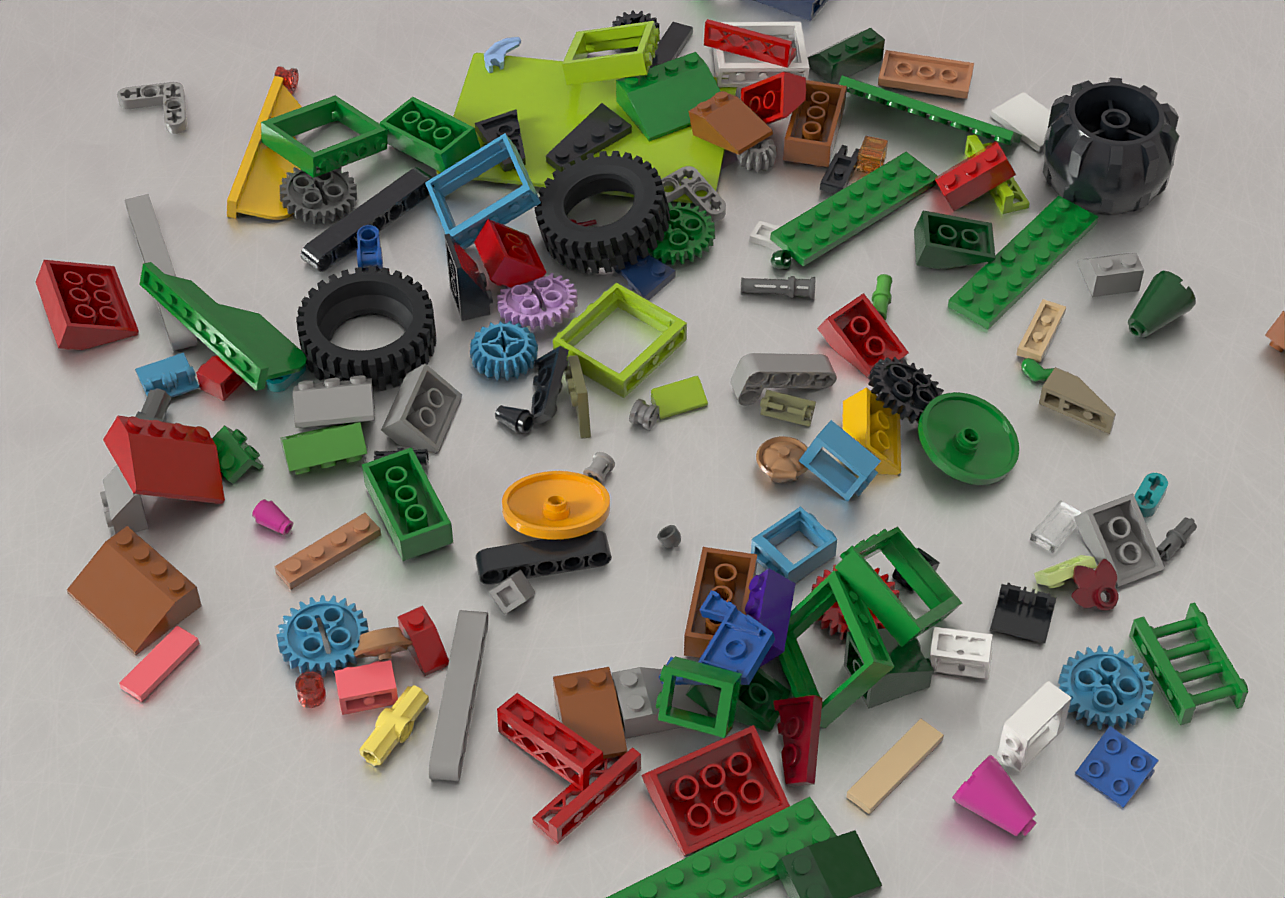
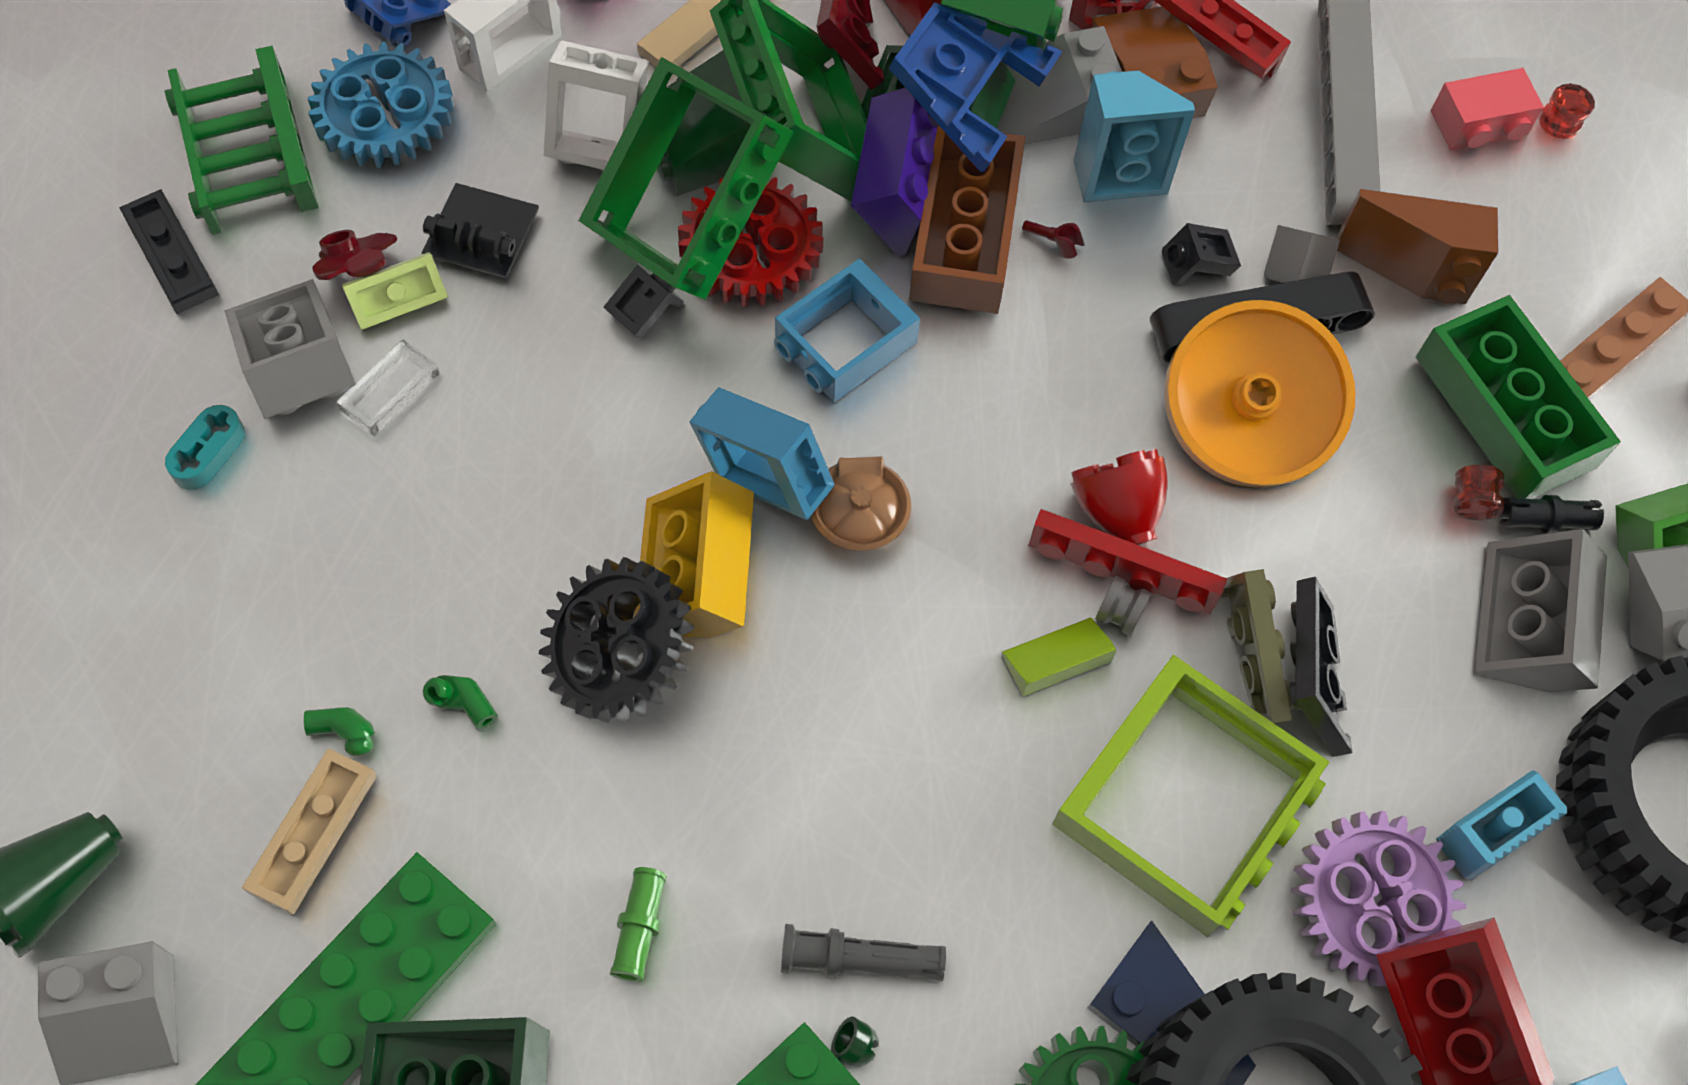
camera: 175 degrees right, 15 degrees up
dark azure gear [277,595,369,677] -> none
medium nougat piece [353,627,412,661] -> none
light yellow piece [359,685,429,766] -> none
red slope [397,605,449,676] -> none
black slope [444,234,493,321] -> none
dark azure gear [470,320,538,381] -> none
black cone [495,405,535,434] -> none
light grey bush [583,452,615,485] -> none
dark grey hinge [657,525,681,549] -> none
light grey beam [730,353,837,406] -> none
olive hinge [760,389,816,427] -> none
red slope [817,293,909,378] -> none
green dish [918,392,1019,485] -> none
dark tan slope [1039,367,1116,434] -> none
dark grey axle [1156,517,1197,561] -> none
none -> black tile [119,189,219,314]
none -> green arm [423,675,498,730]
none -> dark red hand [1022,220,1085,259]
none -> red plate [1028,509,1227,615]
none -> red piece [1070,449,1168,545]
none -> medium azure slope [1073,71,1195,202]
none -> black bracket [1162,223,1241,285]
none -> dark orange slope [1336,189,1498,304]
none -> medium azure brick [1436,770,1567,880]
none -> clear red wheel [1454,465,1505,520]

